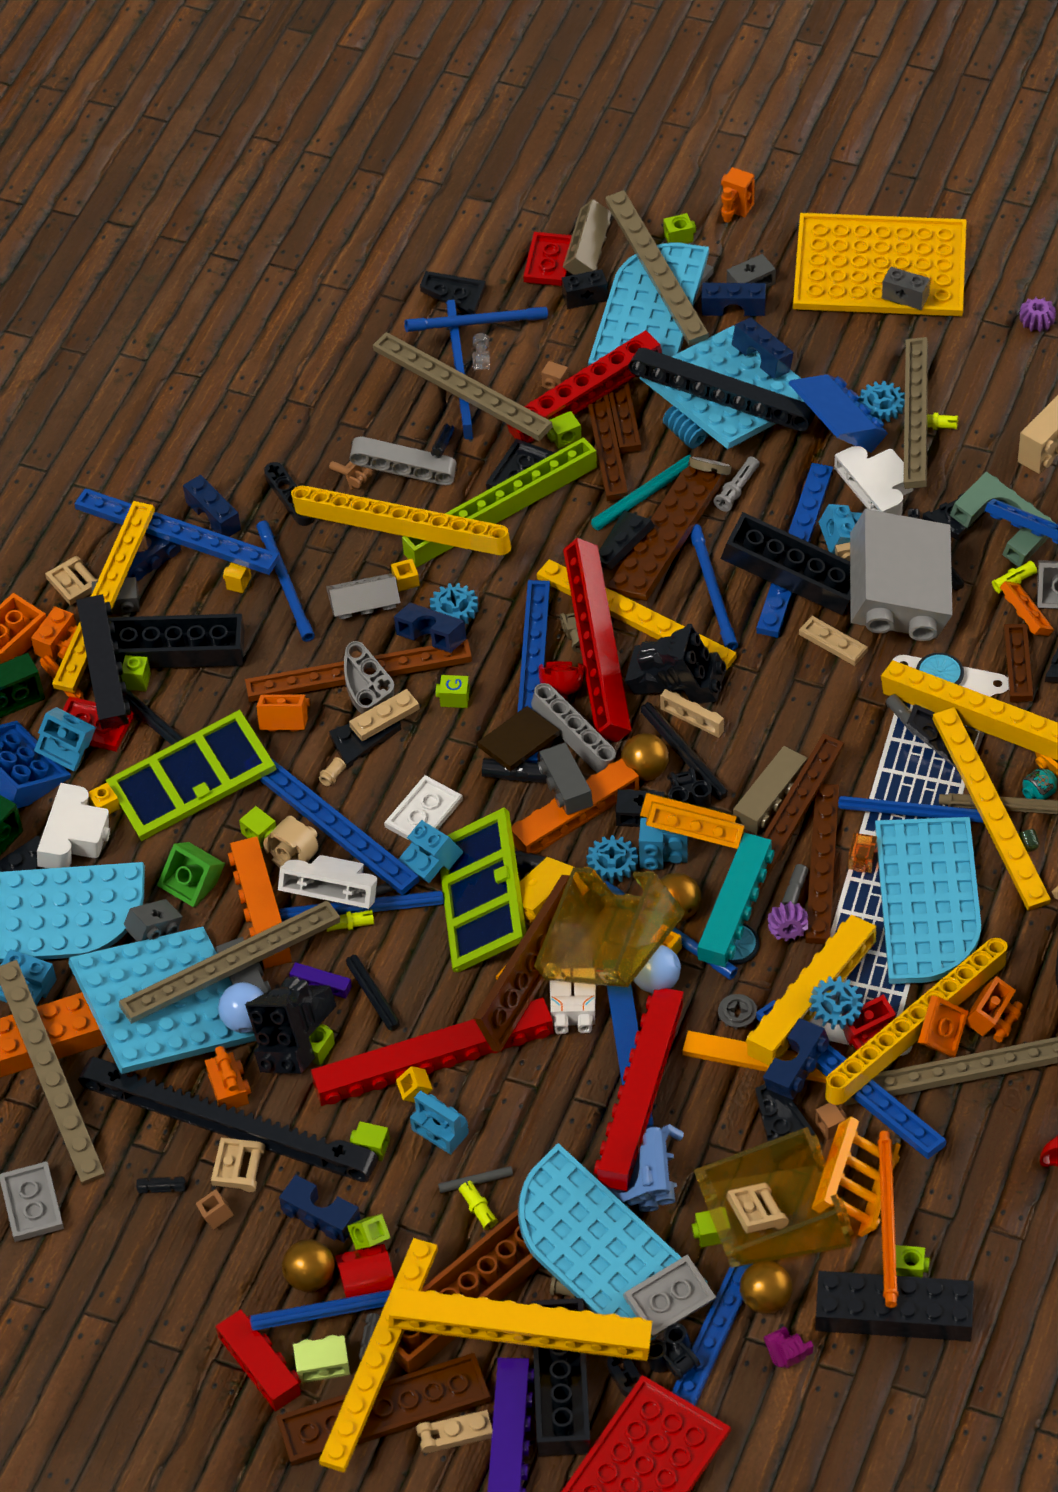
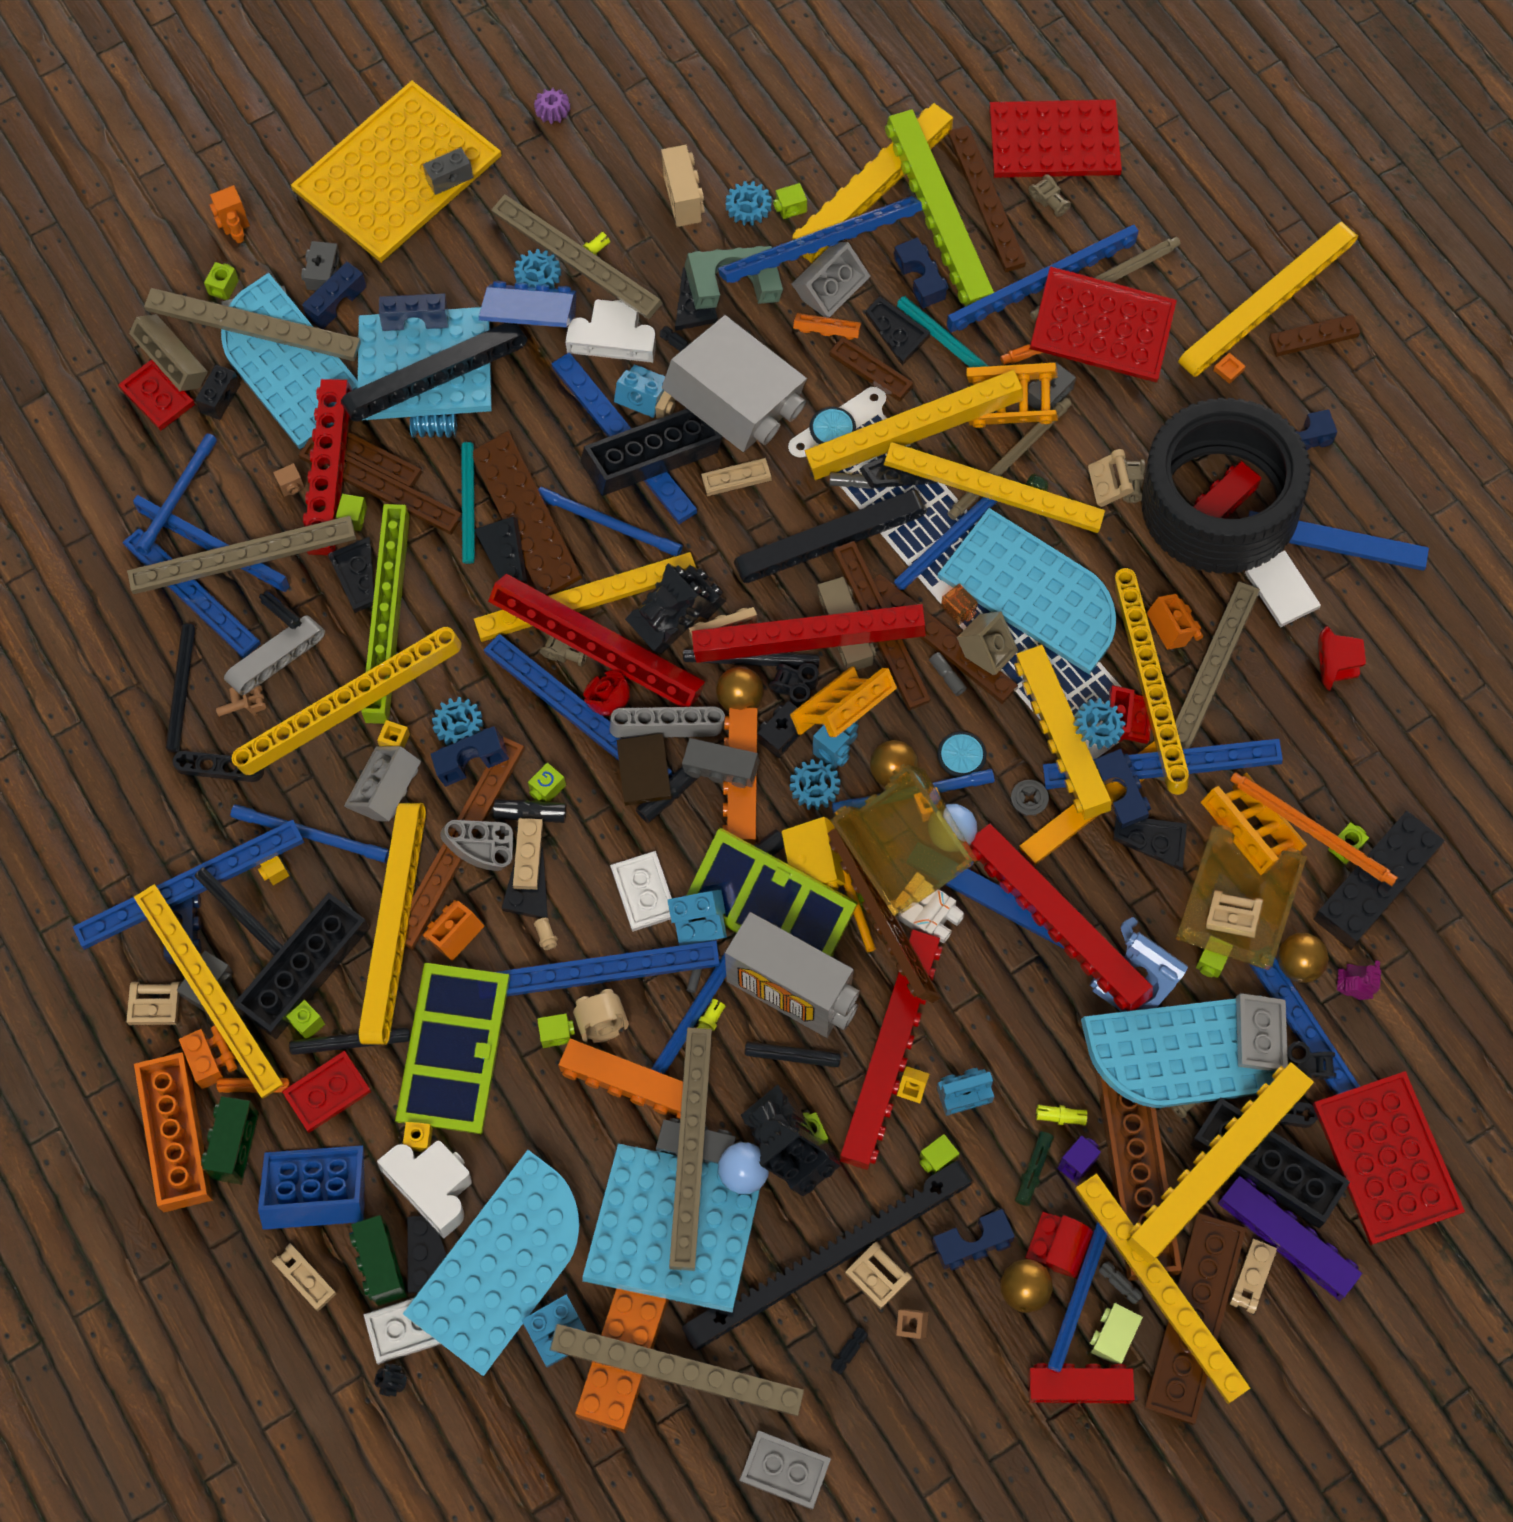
camera: 55 degrees left, 15 degrees up
dark azure brick [34,707,96,771] -> none
black brick [76,594,131,729] -> none
dark grey brick [124,899,183,942] -> none
bright green slope [157,842,225,907] -> none
dark blue arch [183,474,241,537] -> none
orange brick [205,1046,251,1110] -> none
white brick [278,855,377,909] -> none
dark purple piece [289,962,352,999] -> none
lime brick [347,1214,391,1249] -> none
black wing [420,271,486,314] -> none
dark grey piece [438,1166,513,1194] -> none
clear leg [472,333,490,370] -> none
dark tan tile [688,457,732,475] -> none
teal brick [697,832,775,967] -> none
light grey pin [714,457,760,512] -> none
medium lavender gear [768,901,809,942] -> none
medium nougat plate [815,1103,847,1141] -> none
orange tile [918,995,969,1058] -> none
neon yellow pin [992,560,1037,593] -> none
teal head [1022,768,1058,800] -> none
none -> blue tile [123,528,261,659]
none -> black axle [166,624,195,752]
none -> black axle [195,868,283,956]
none -> yellow beam [359,803,426,1045]
none -> black axle [494,799,566,823]
none -> red brick [692,604,926,663]
none -> light grey brick [725,912,860,1038]
none -> black beam [734,490,927,583]
none -> dark tan slope [957,611,1018,675]
none -> clear green pin [1015,1131,1054,1206]
none -> dark purple brick [1057,1136,1101,1185]

